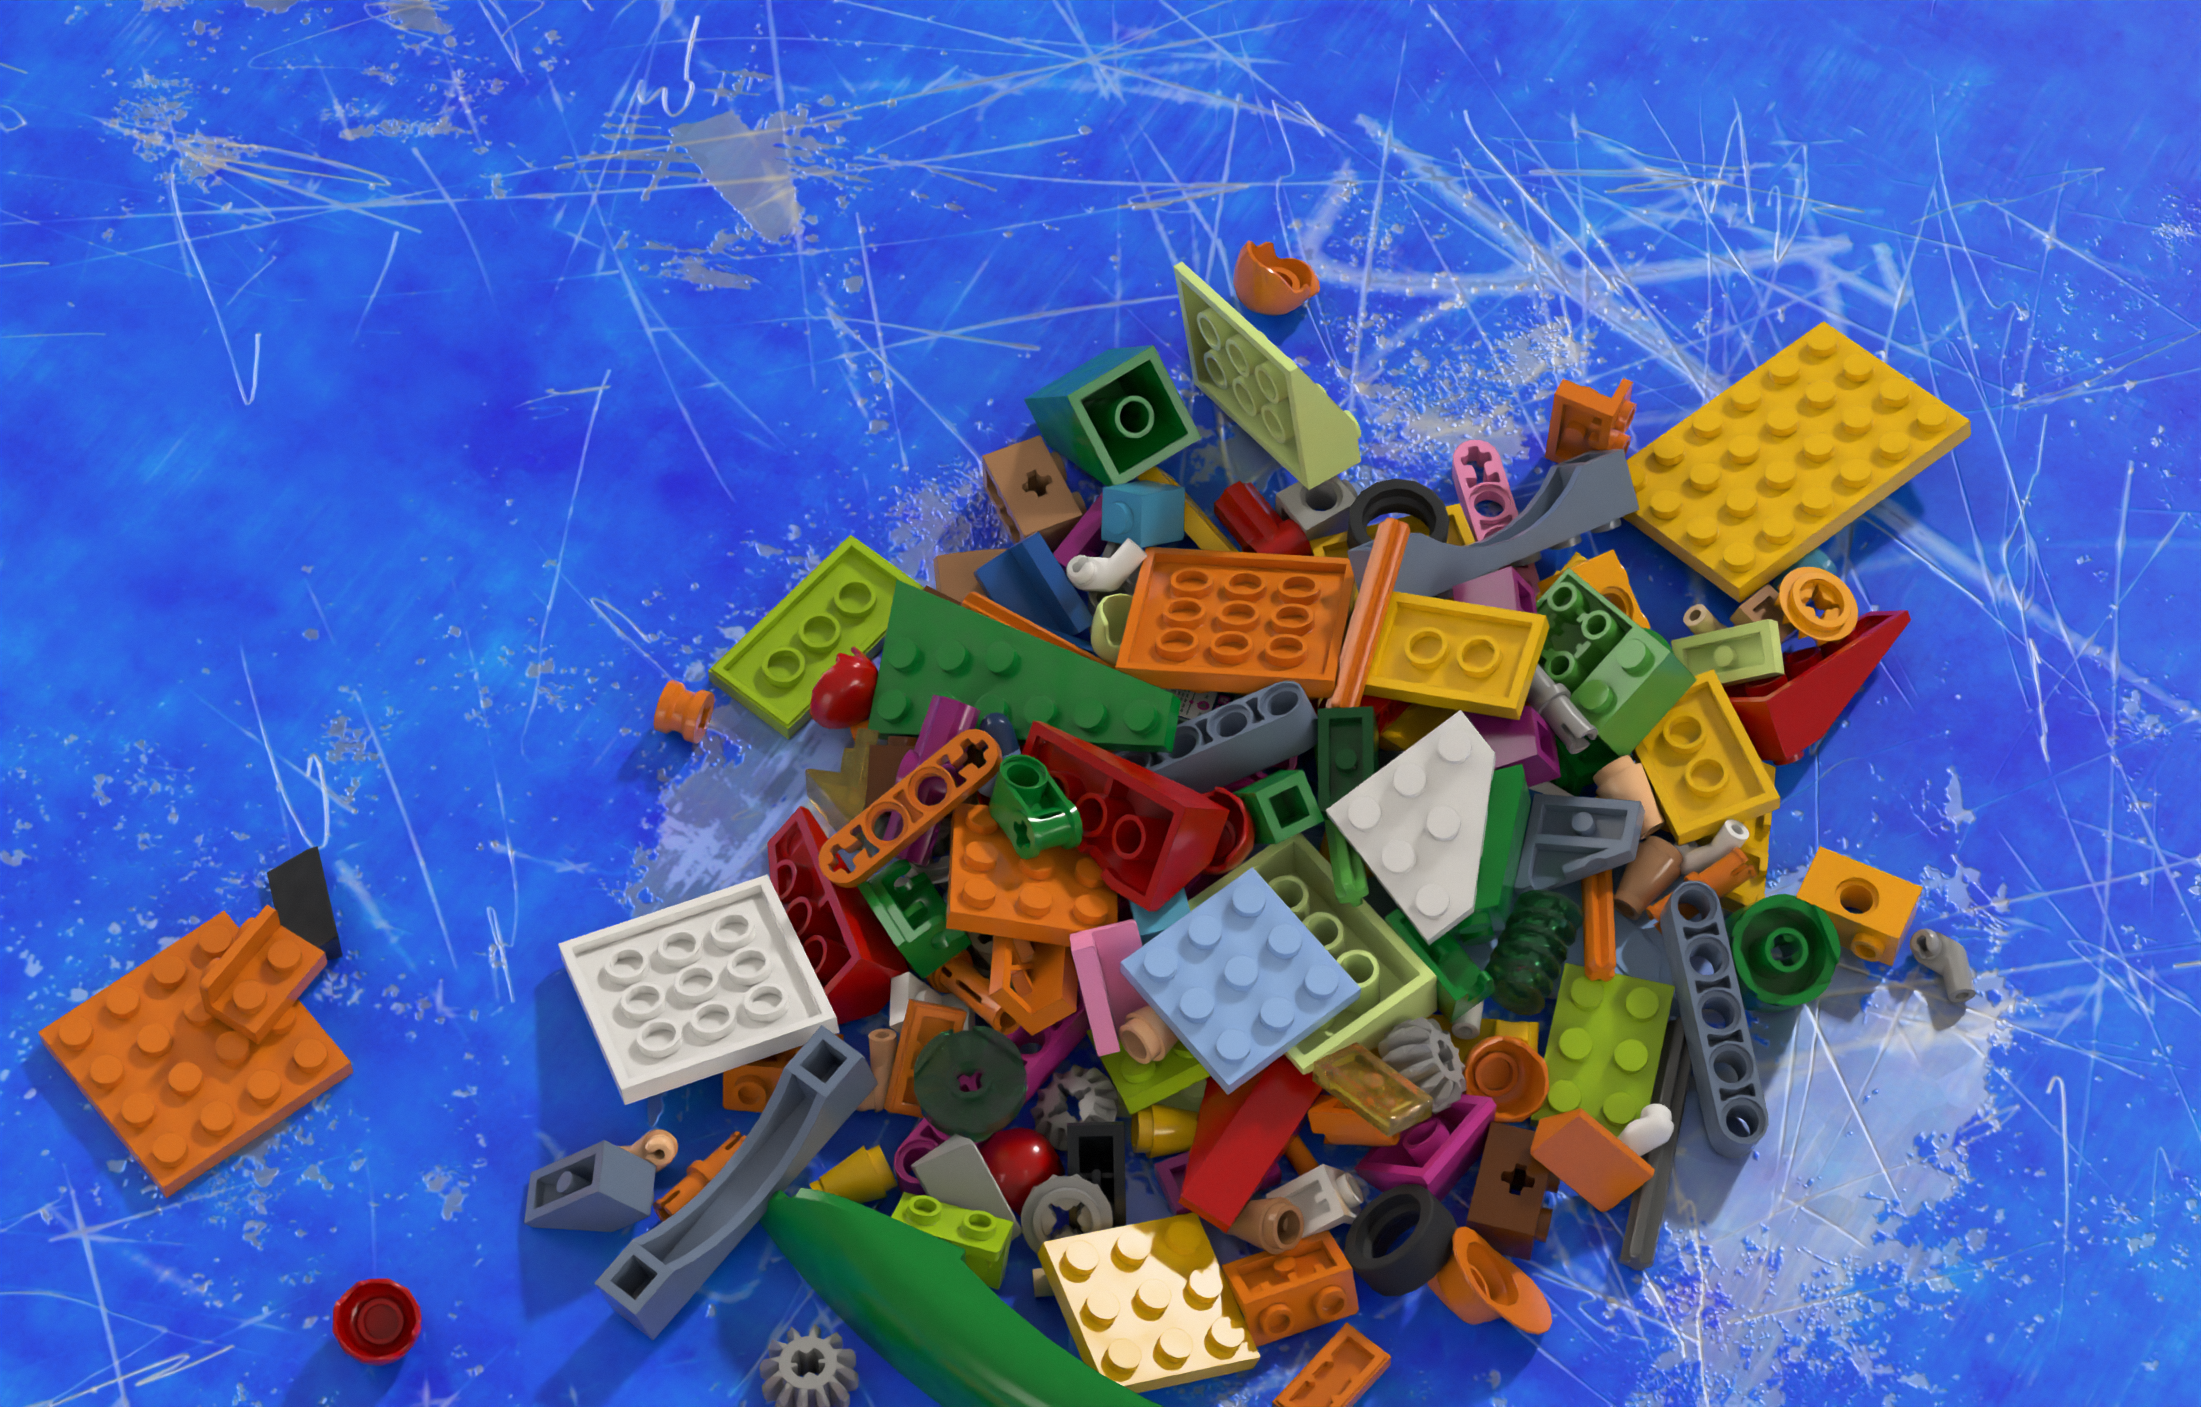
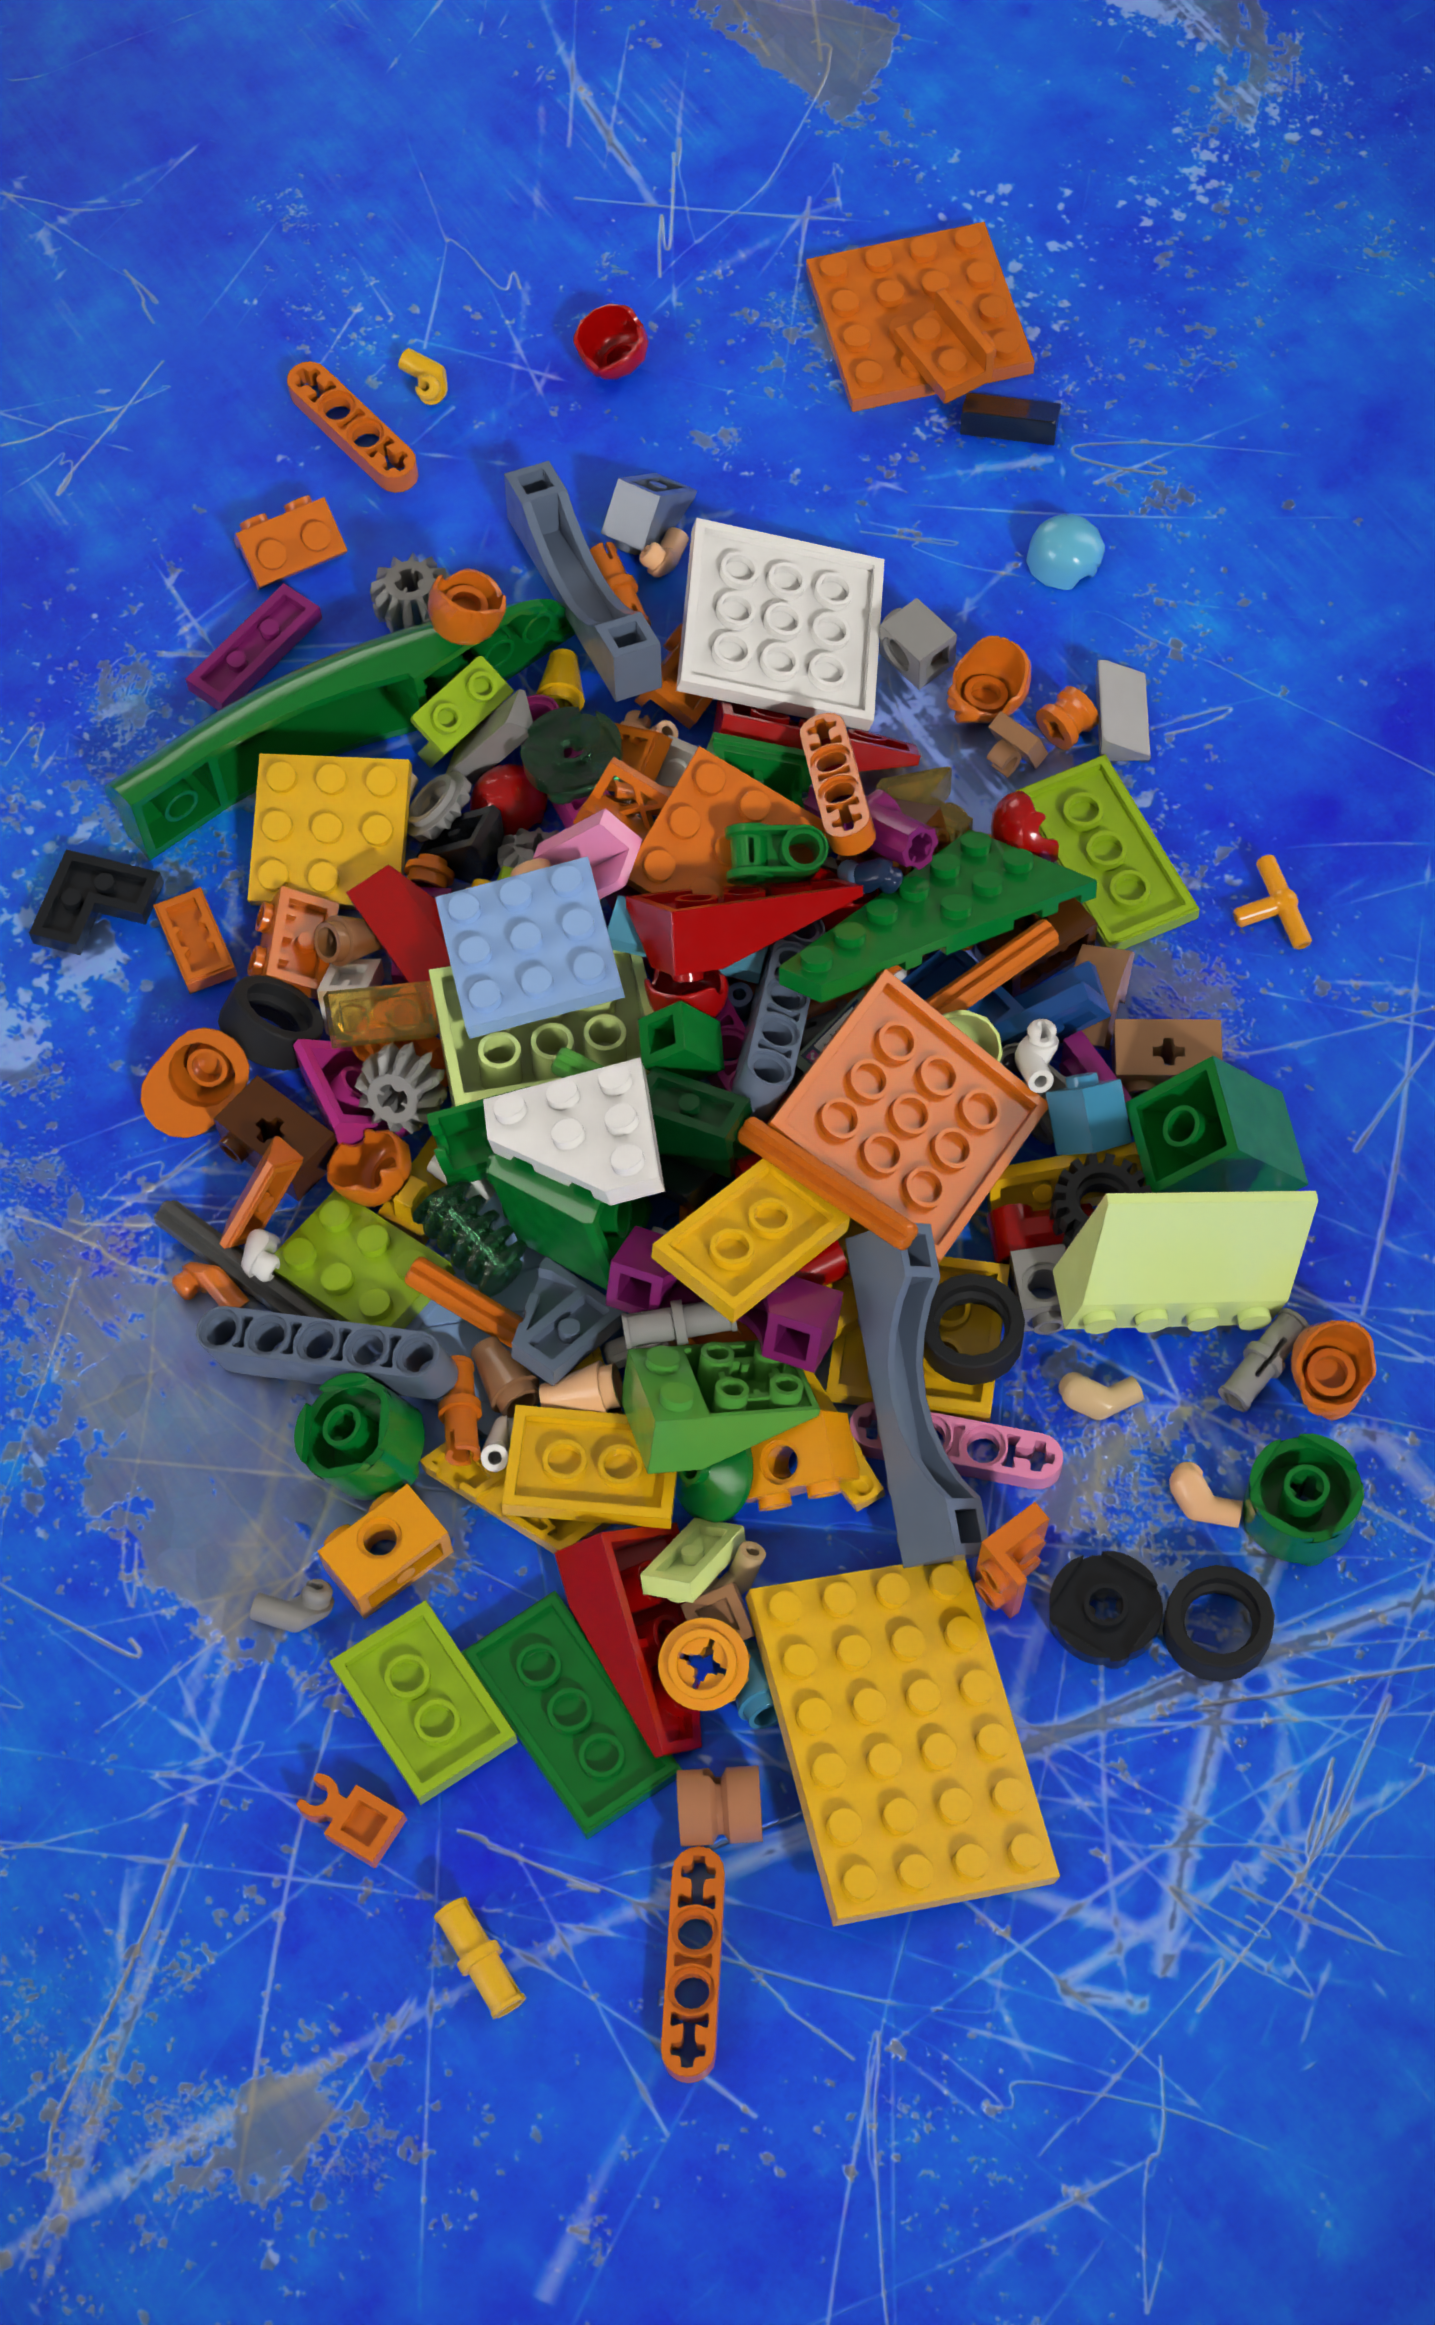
camera: 120 degrees right, 5 degrees up
none -> orange arm [172,1262,250,1308]
none -> orange plate [296,1773,407,1869]
none -> lime plate [329,1600,518,1805]
none -> orange plate [404,854,455,888]
none -> orange hair [427,568,506,645]
none -> yellow pin [434,1897,526,2019]
none -> green tile [461,1591,682,1840]
none -> orange beam [661,1846,726,2083]
none -> nougat wheel [677,1765,763,1847]
none -> light grey brick [880,598,957,690]
none -> orange hair [946,636,1031,724]
none -> medium nougat tile [986,711,1048,778]
none -> medium azure hair [1026,514,1105,590]
none -> black tyre [1049,1153,1152,1249]
none -> black plate [1049,1551,1163,1669]
none -> tan arm [1058,1372,1144,1420]
none -> light grey slope [1095,660,1151,761]
none -> black tyre [1163,1565,1275,1682]
none -> light nougat arm [1169,1462,1243,1528]
none -> light grey pin [1218,1308,1310,1412]
none -> light orange piece [1233,854,1312,950]
none -> green brick [1243,1433,1364,1566]

